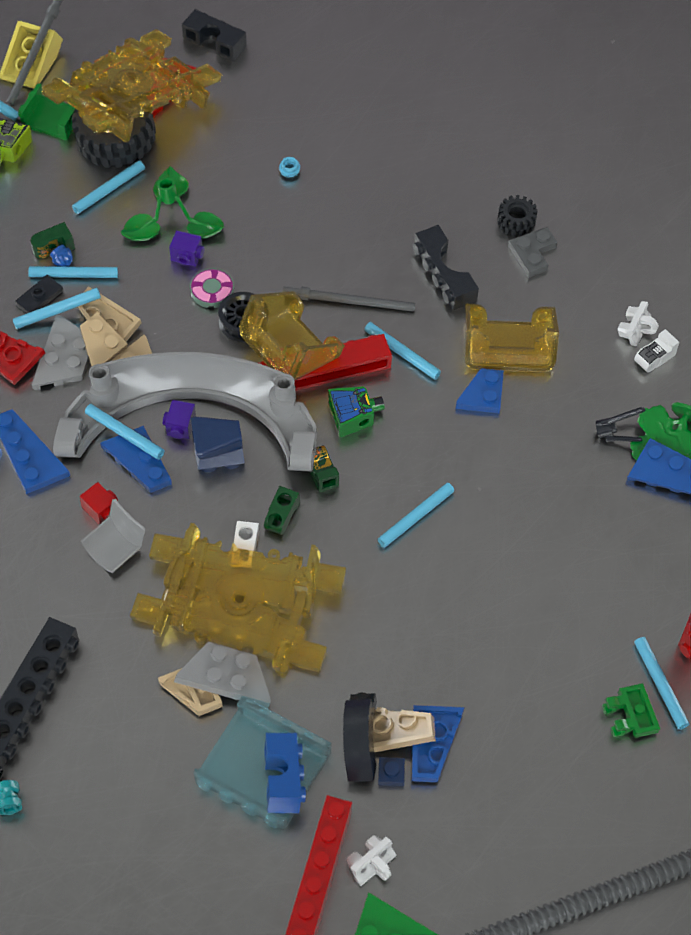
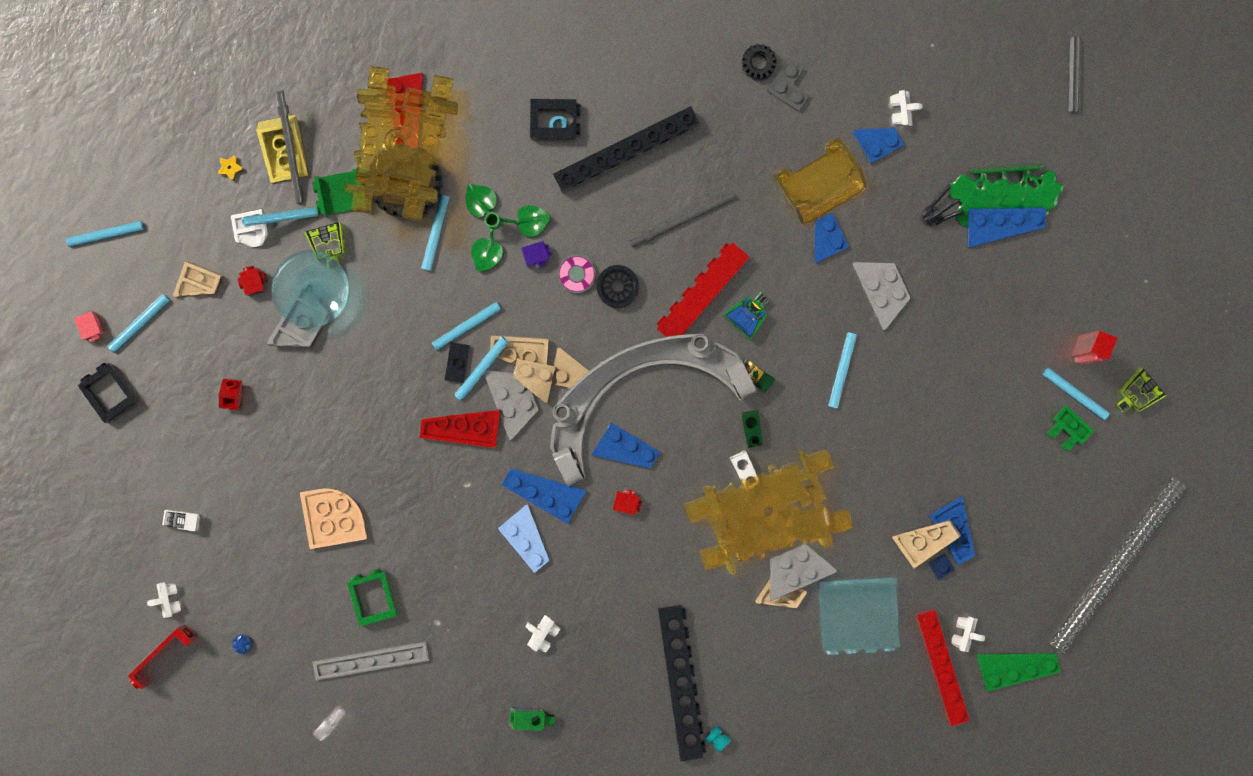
camera: 25 degrees left, 30 degrees up
dark green leg [30,222,75,259] -> none
blue plate [50,245,73,267] -> none
light grey piece [81,499,145,573] -> none
medium azure piece [85,404,165,460] -> none
dark purple brick [162,400,196,439] -> none
black arch [182,9,247,62] -> none
dark blue piece [191,416,245,473] -> none
clear yellow windscreen [240,291,345,381] -> none
blue arch [264,733,306,813] -> none
black arch [343,692,377,782] -> none
medium azure piece [364,322,441,380] -> none
black arch [413,225,479,310] -> none
white leg [634,329,679,372] -> none
none -> black panel [530,99,581,140]
none -> black brick [553,106,699,193]
none -> blue wing [852,128,904,164]
none -> light grey wing [852,262,910,330]

